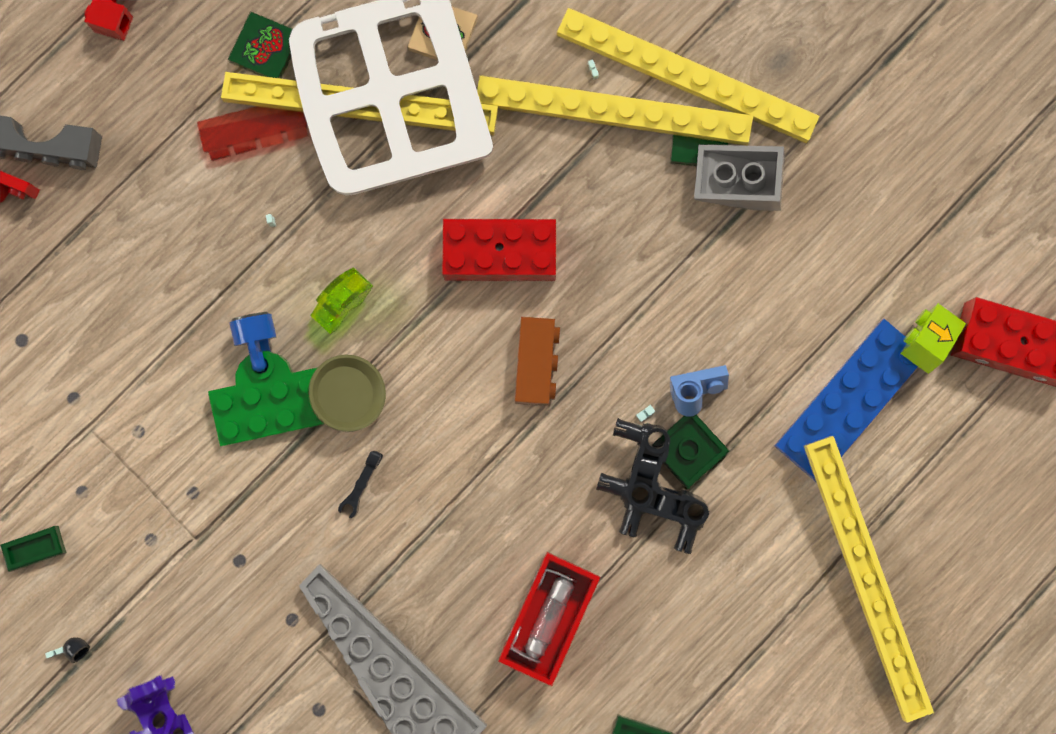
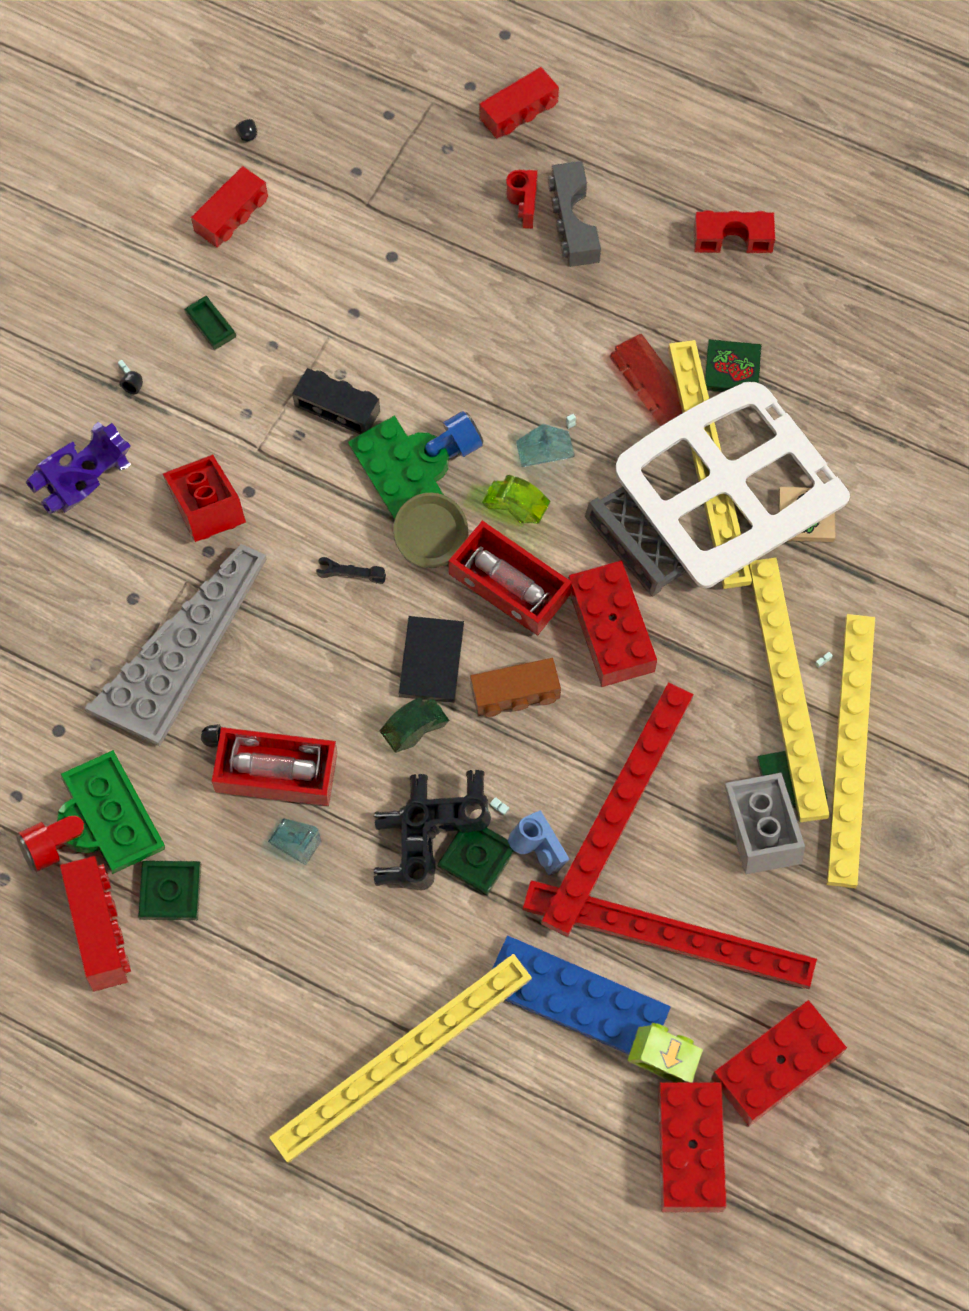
camera: 70 degrees right, 15 degrees down
none -> red slope [163,455,246,542]
none -> black hinge [201,724,221,748]
none -> clear light blue slope [268,818,322,865]
none -> black brick [292,368,380,435]
none -> clear green brick [379,697,450,753]
none -> black tile [399,616,464,703]
none -> red piece [448,520,572,636]
none -> clear light blue slope [516,424,575,467]
none -> red plate [523,880,817,989]
none -> red plate [541,682,694,937]
none -> dark grey fence [585,487,687,597]
none -> red piece [711,1000,847,1127]

